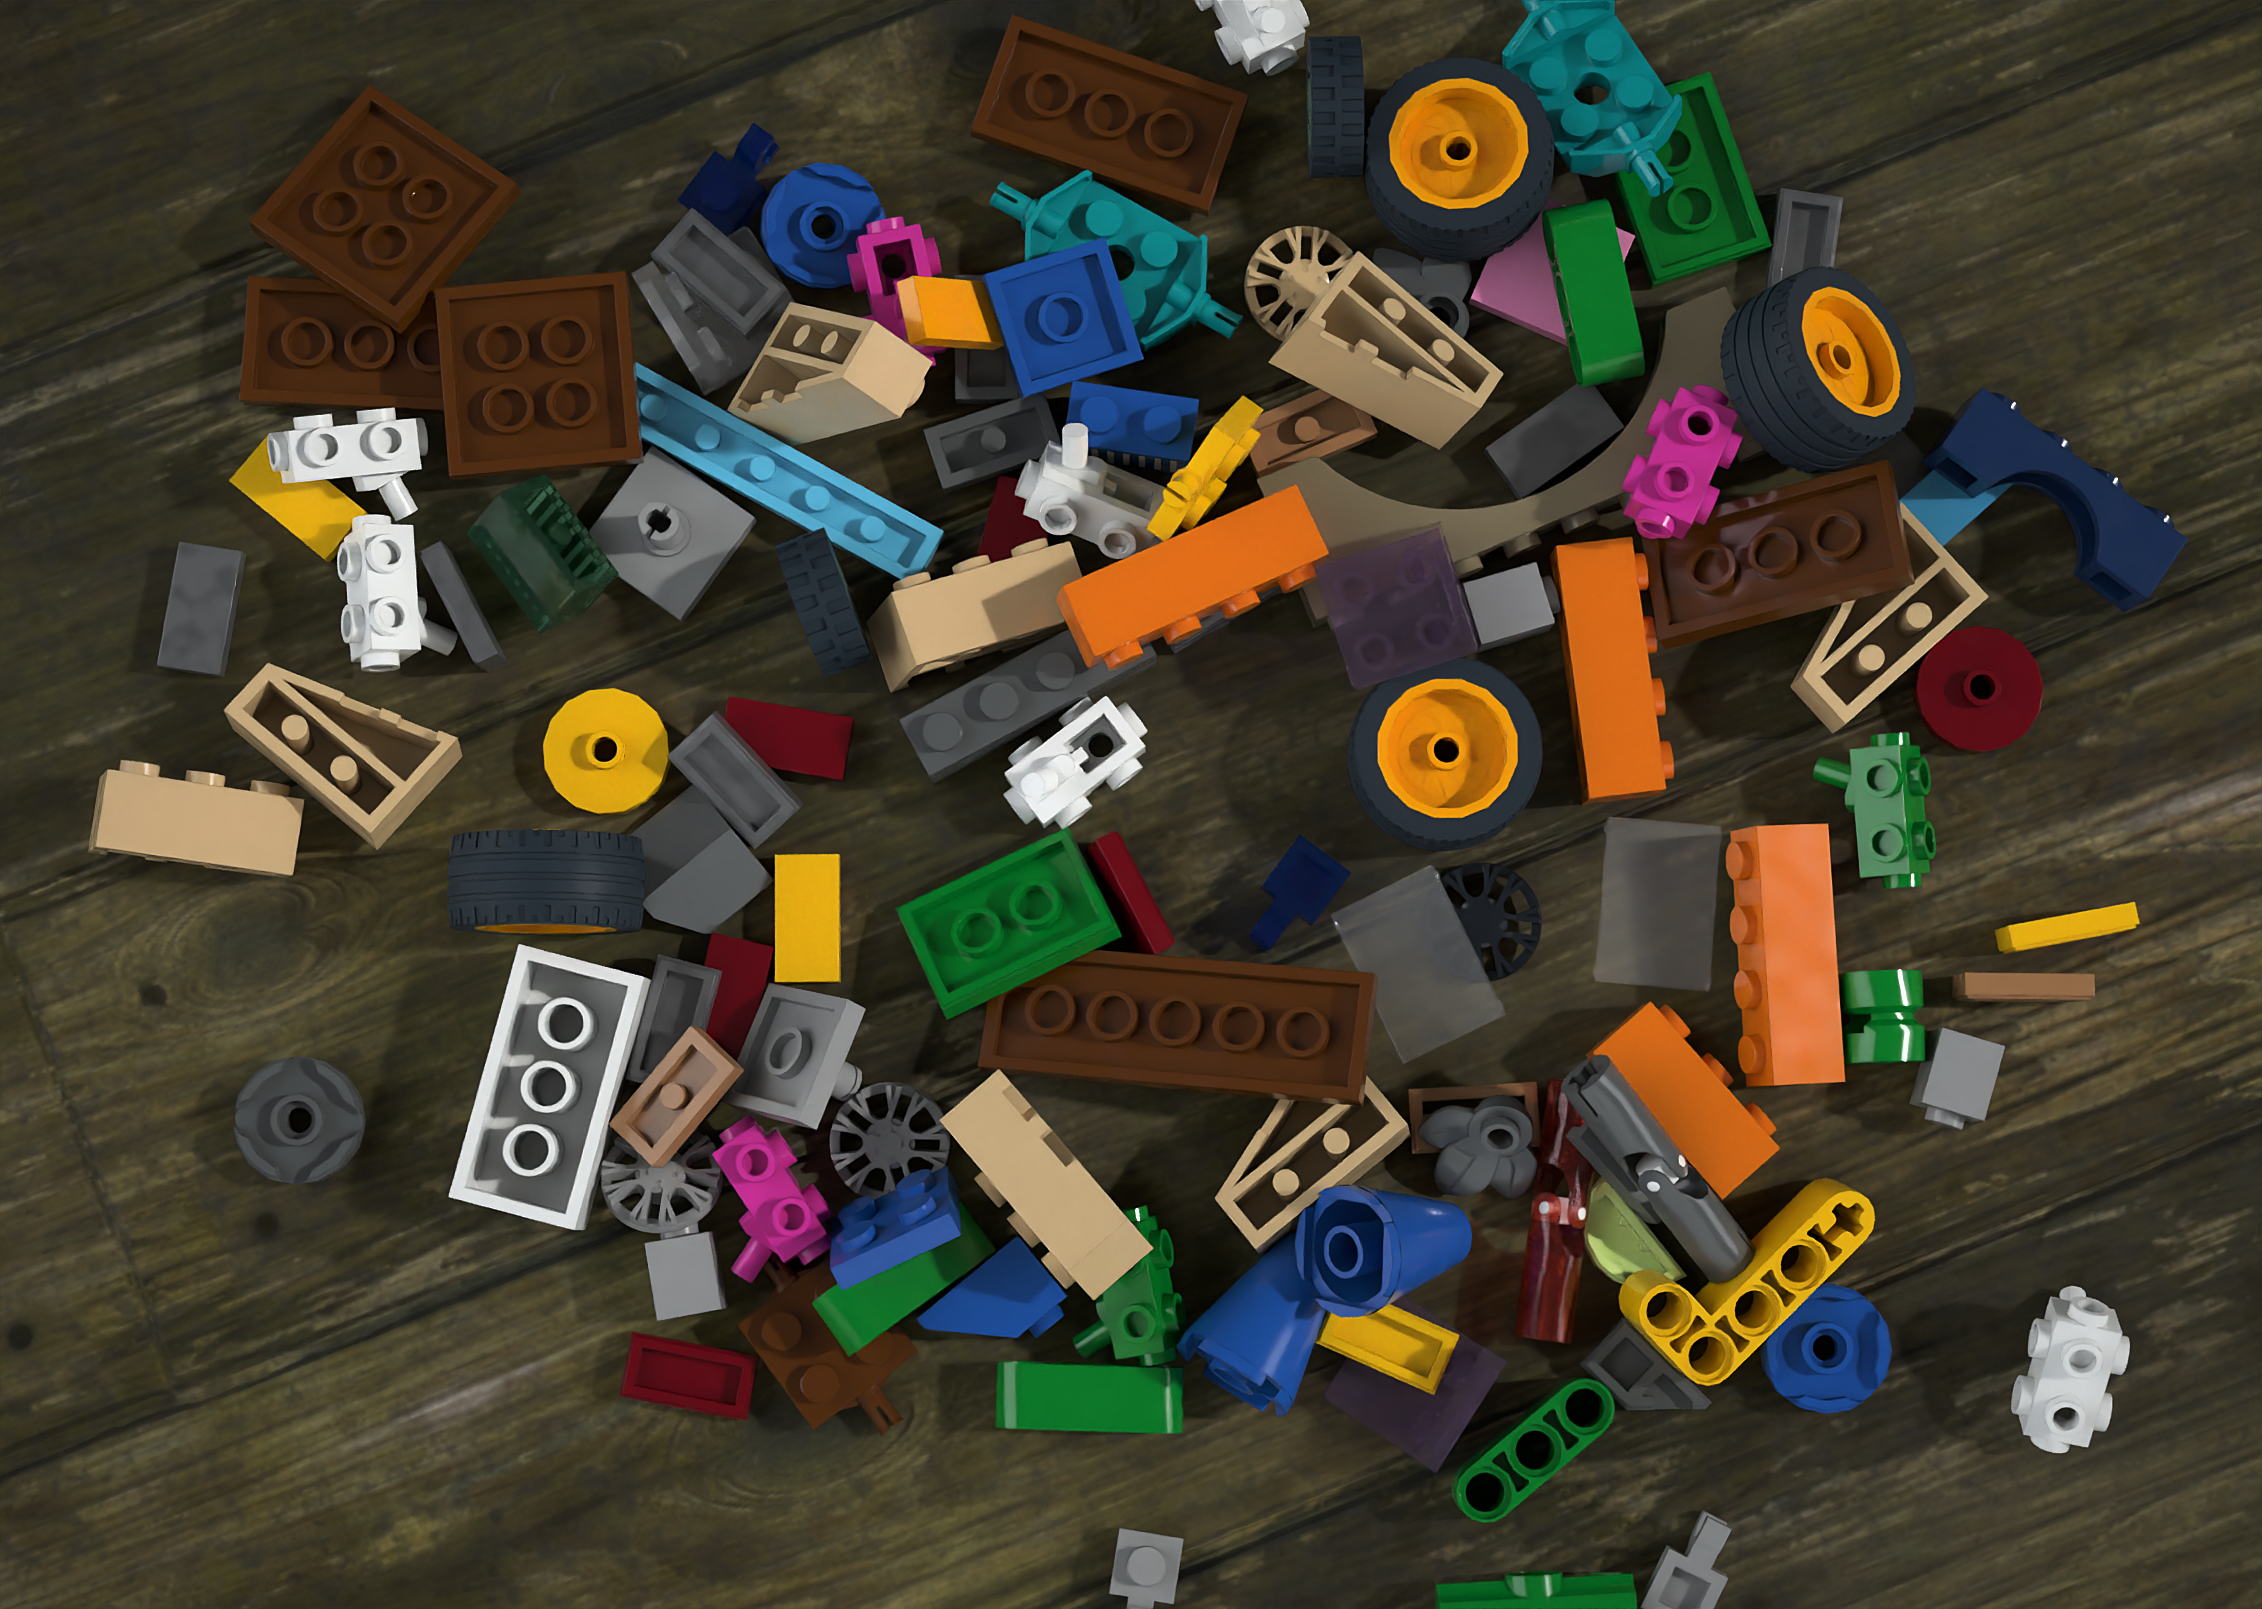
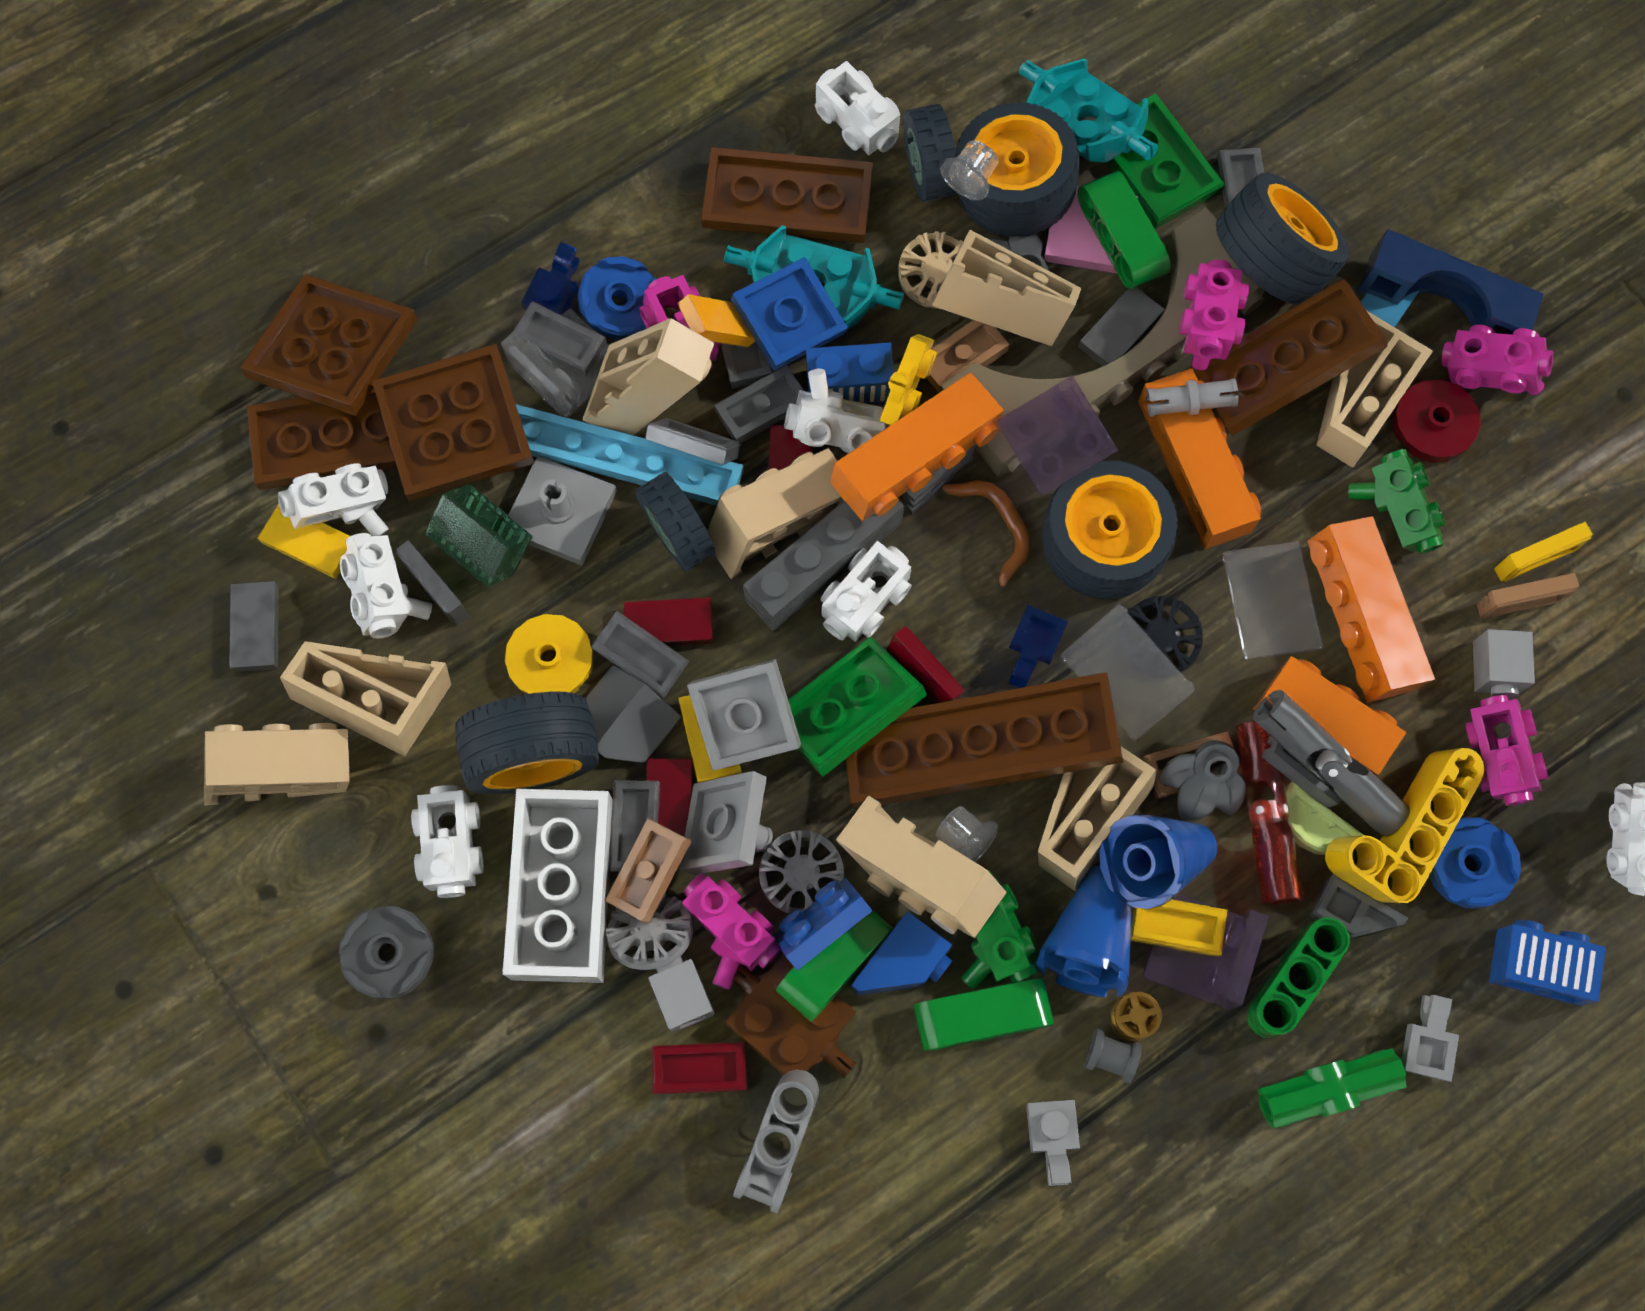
camera: 15 degrees left, 10 degrees down
light grey brick [1458,562,1561,653] -> none
green wheel [1838,970,1927,1065] -> none
none -> white brick [411,785,484,898]
none -> flat silver tile [645,418,741,465]
none -> light grey tile [687,659,801,771]
none -> light grey piece [733,1069,819,1214]
none -> clear piece [936,806,999,862]
none -> clear piece [941,140,998,200]
none -> dark orange animal [942,480,1031,587]
none -> dark grey bush [1084,1028,1142,1084]
none -> pearl gold wheel [1110,992,1162,1041]
none -> light grey pin [1147,378,1238,417]
none -> dark pink brick [1442,325,1553,395]
none -> dark pink brick [1466,695,1548,806]
none -> blue brick [1489,920,1606,1006]

